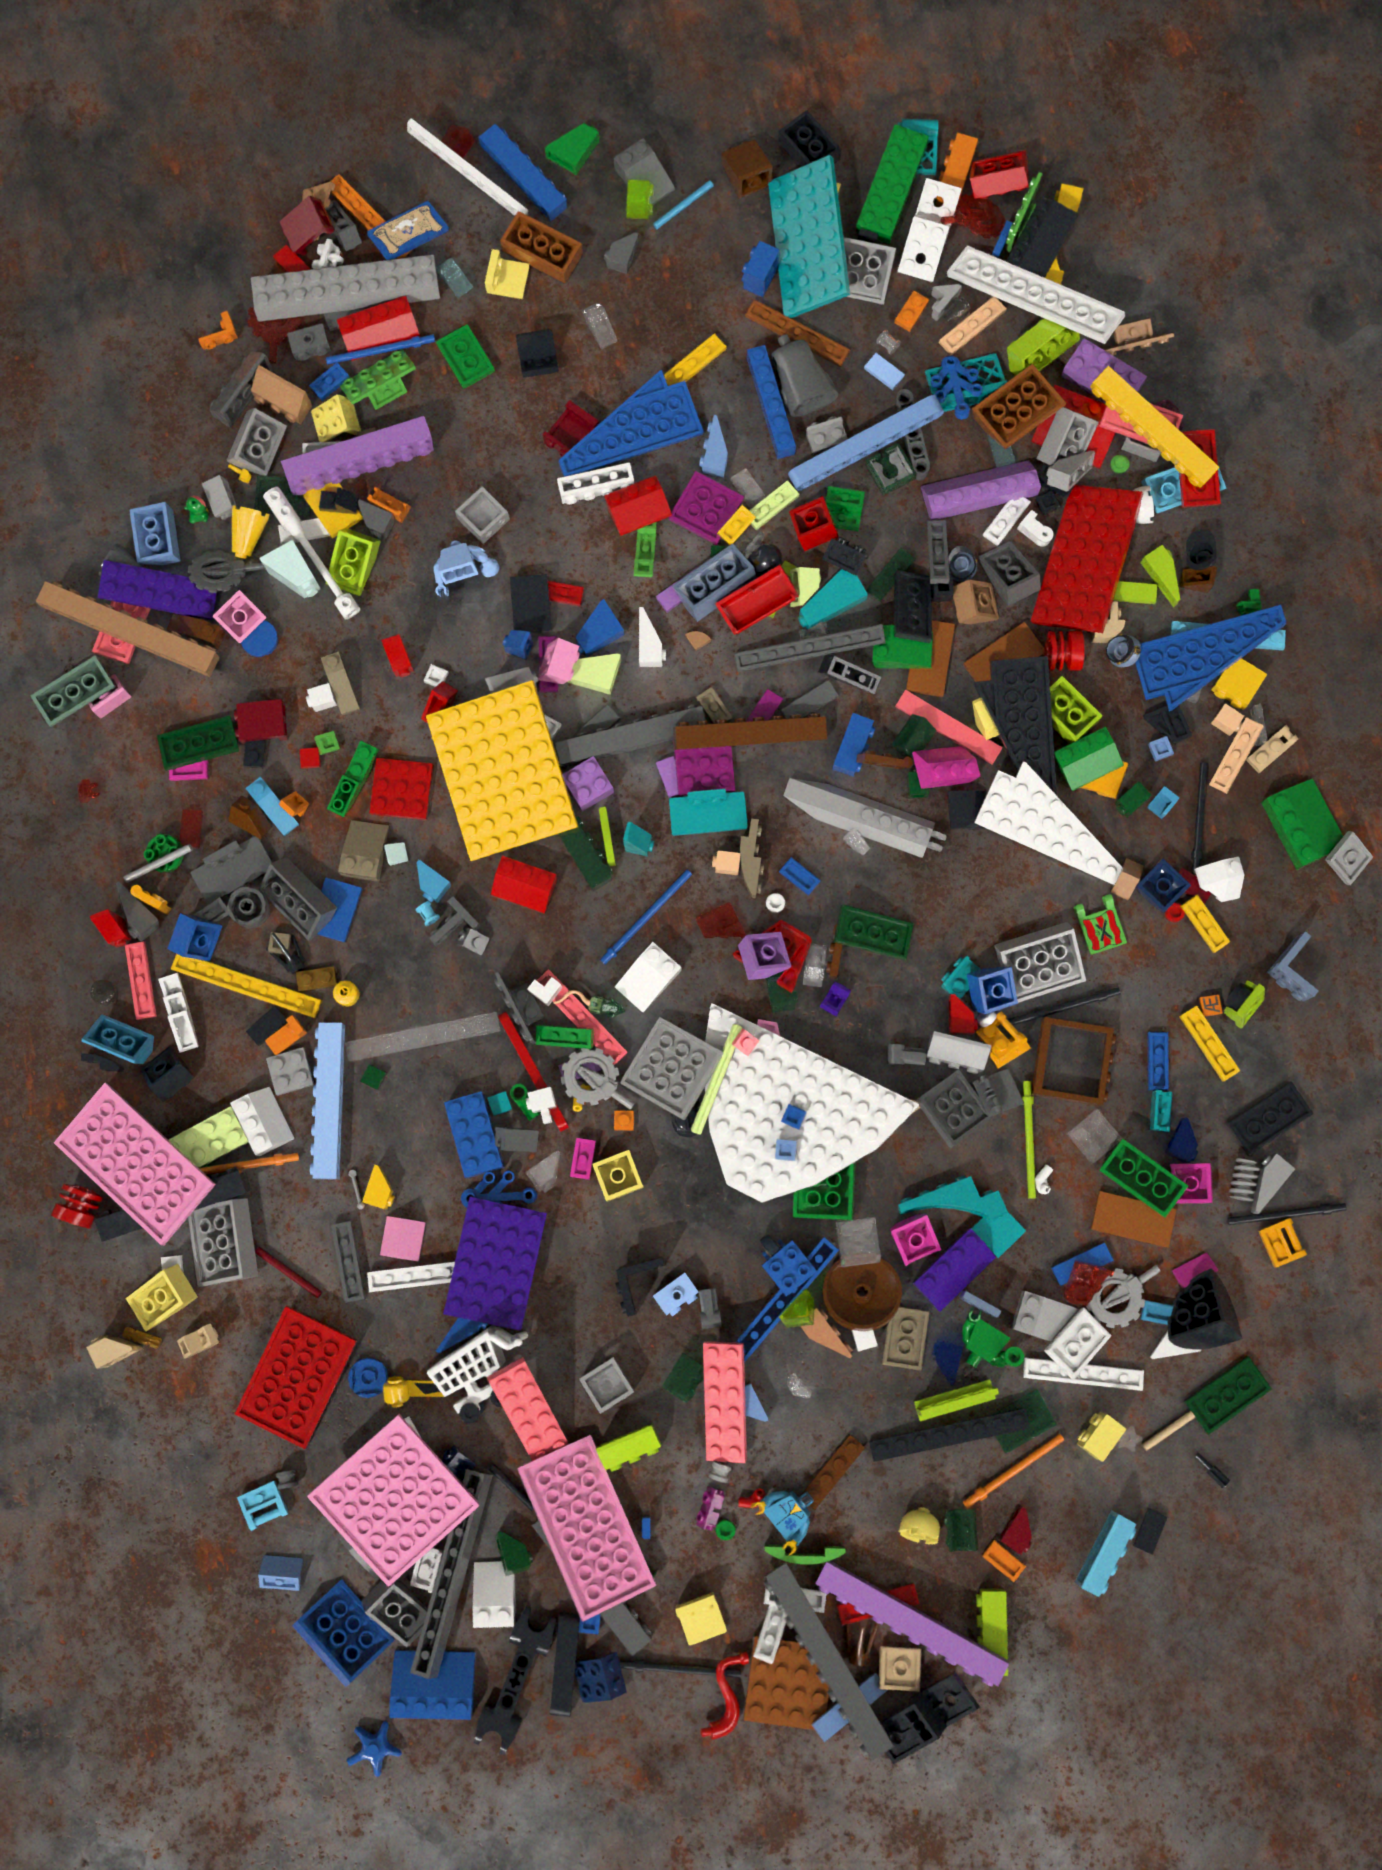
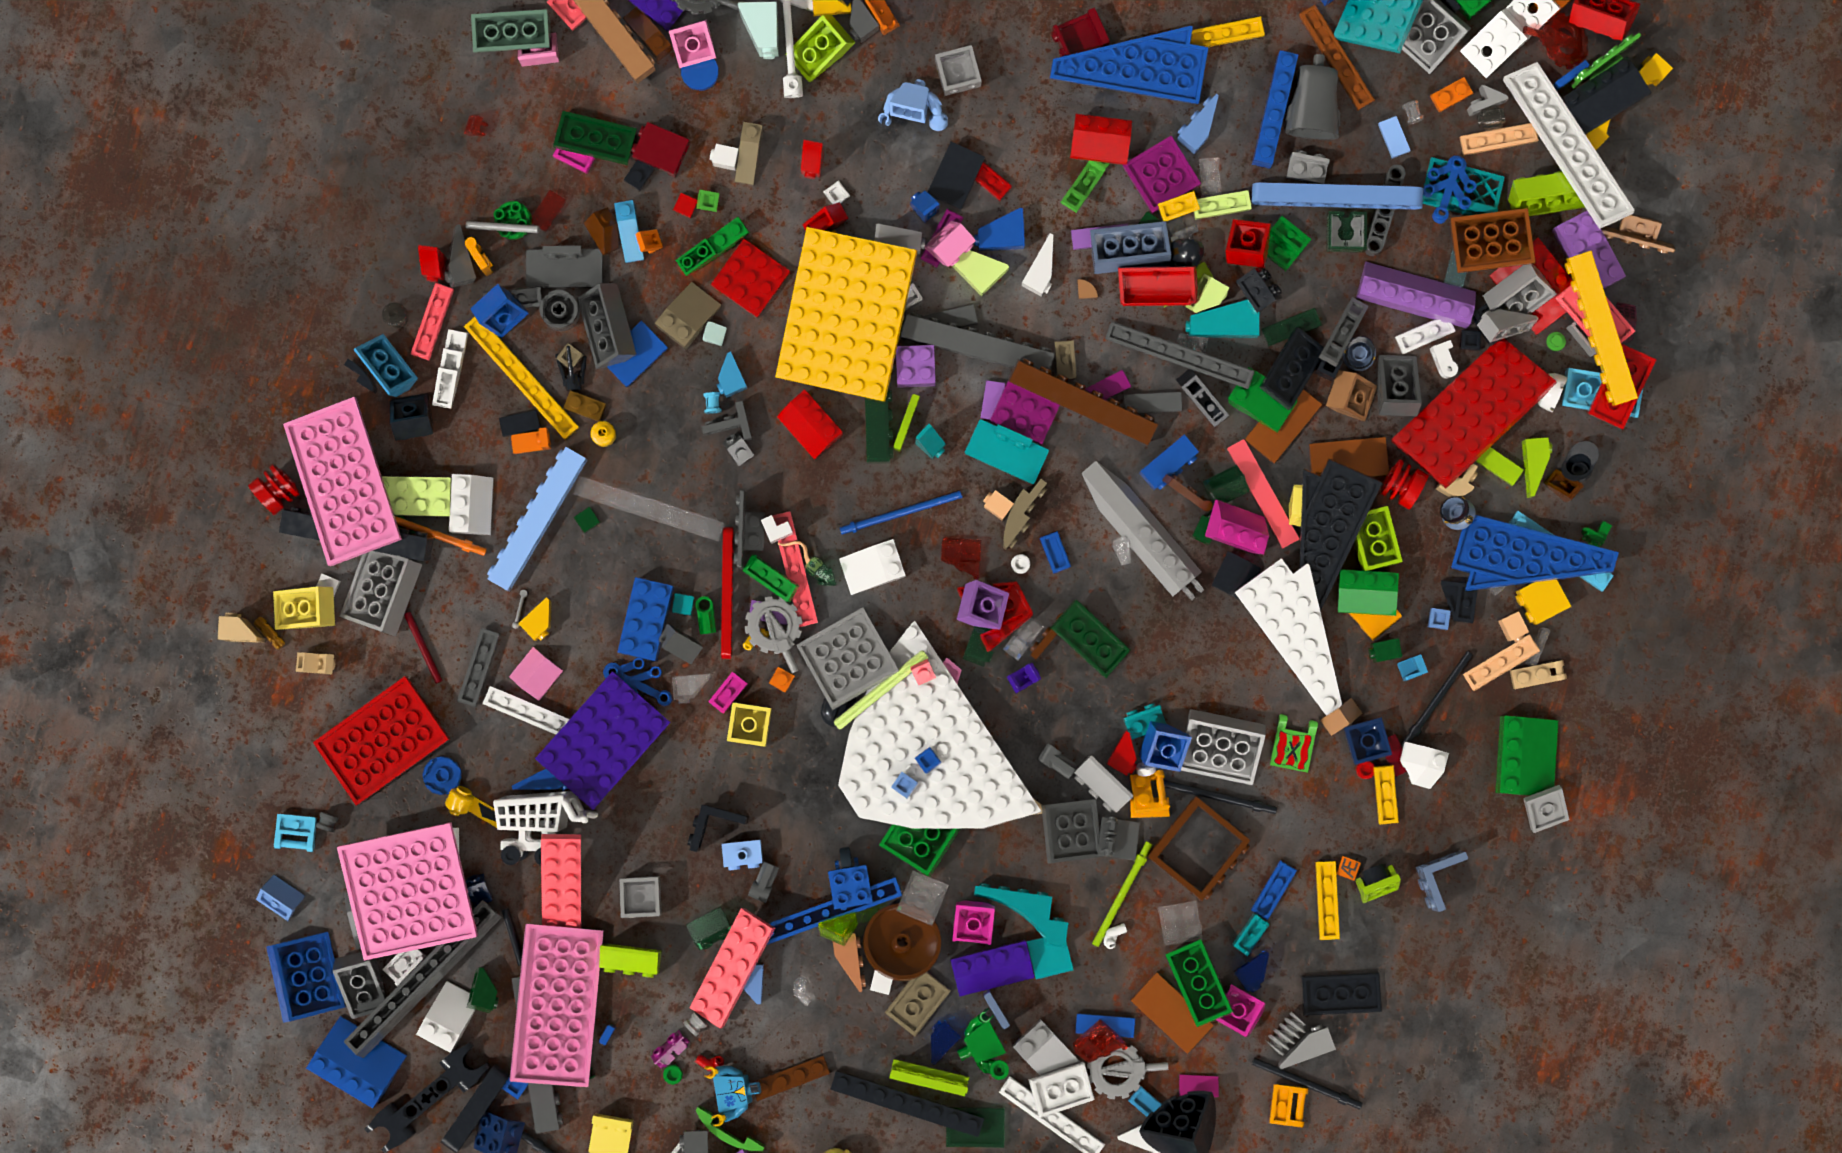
camera: 25 degrees right, 5 degrees up
light grey plate [266,1047,315,1096] -> none
blue animal [346,1721,402,1777] -> none
white brick [526,1087,557,1124] -> none
white brick [557,463,634,504] -> none

